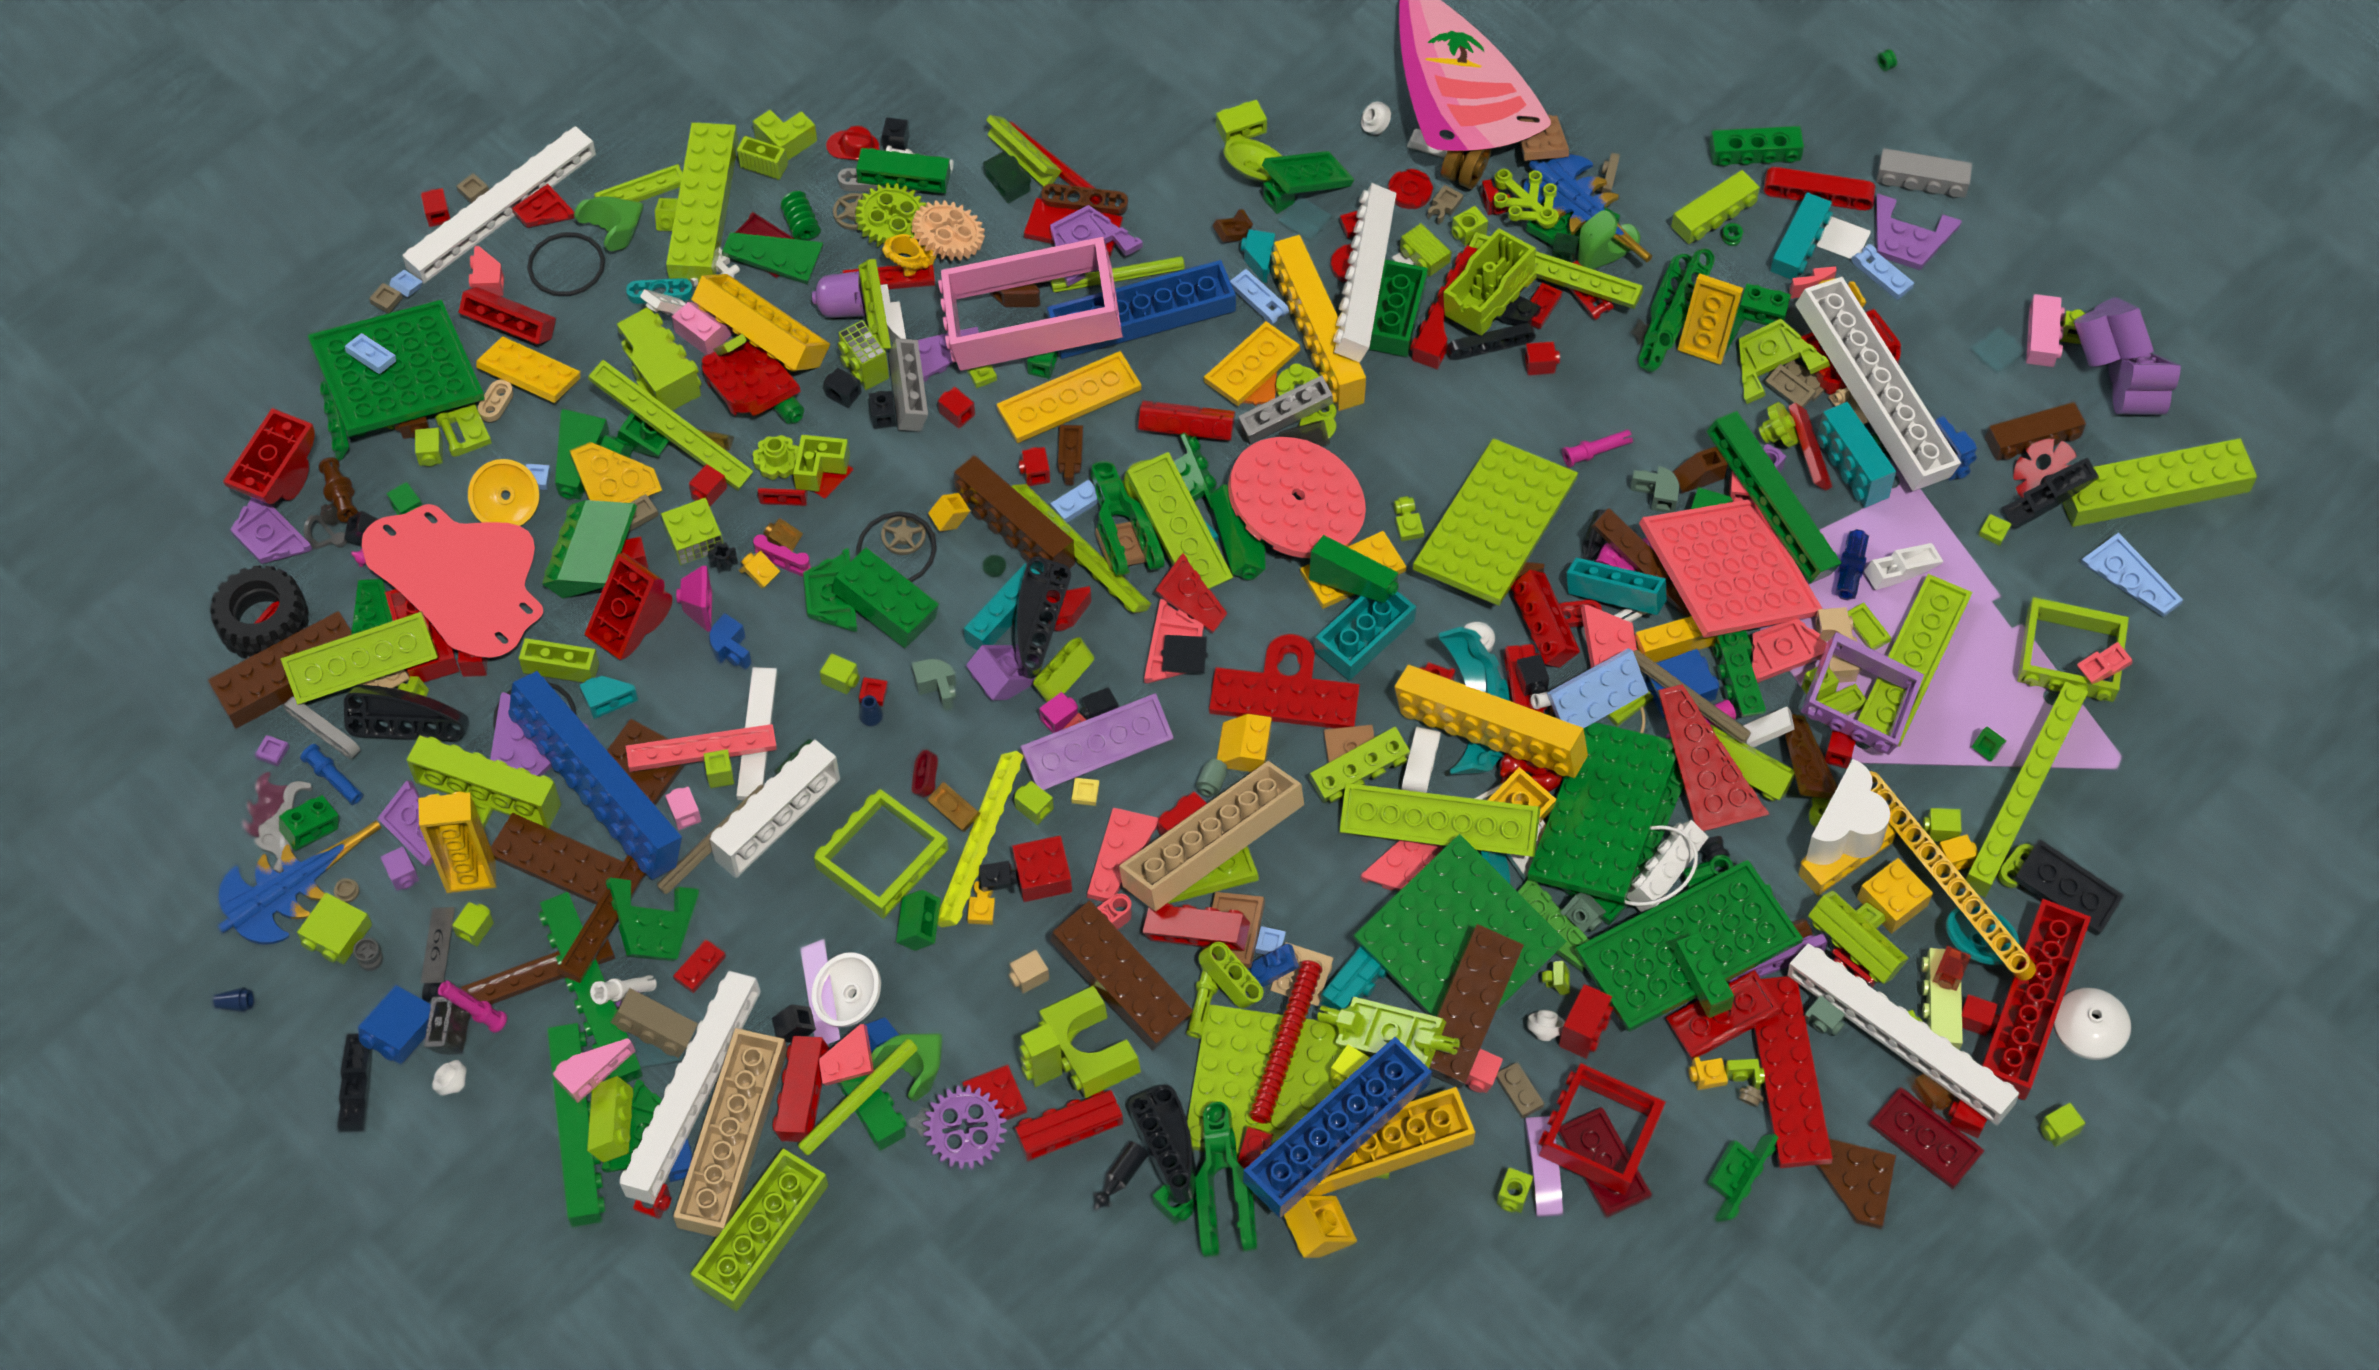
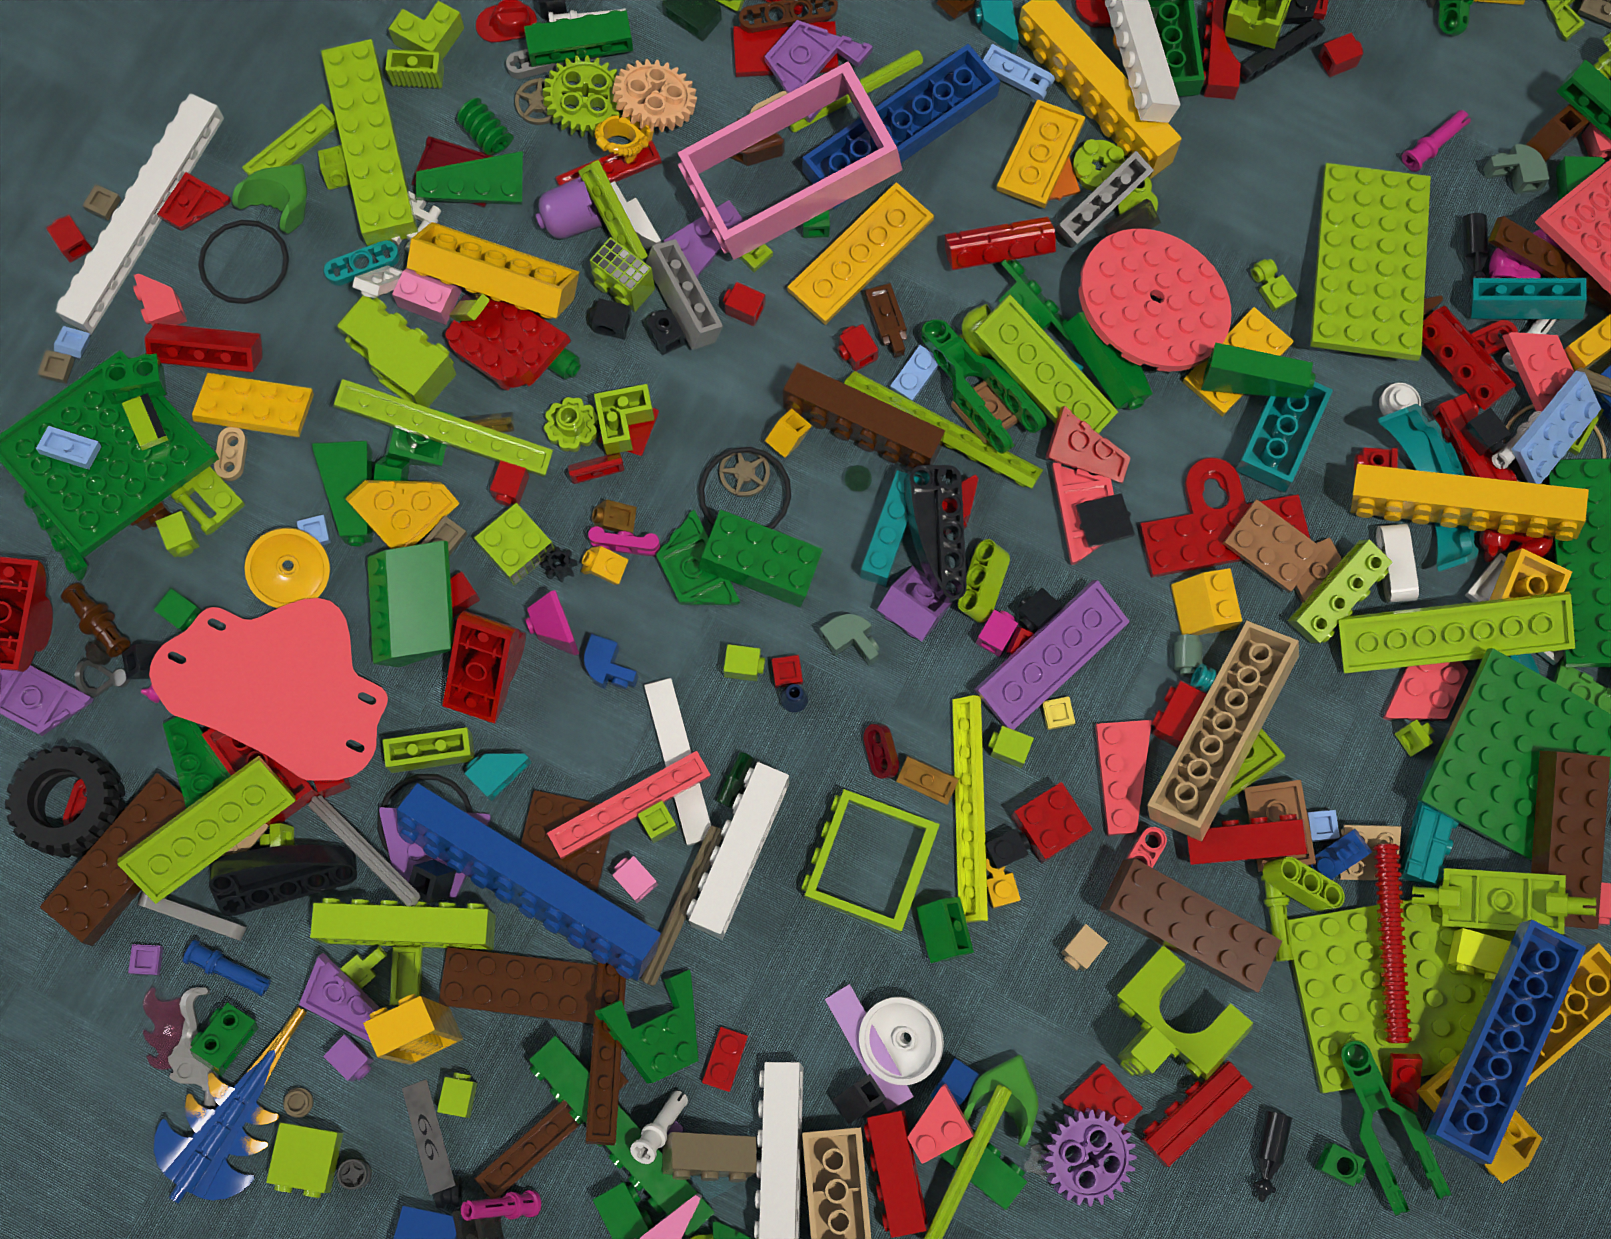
camera: 20 degrees left, 15 degrees up
black beam [1128,1084,1196,1204] -> none
none -> green brick [102,353,167,405]
none -> lime tile [122,393,168,451]
none -> light grey axle [308,795,420,907]
none -> black brick [409,859,457,903]
none -> teal bush [1191,664,1216,692]
none -> medium nougat plate [1222,499,1323,593]
none -> lime tile [1395,719,1435,757]

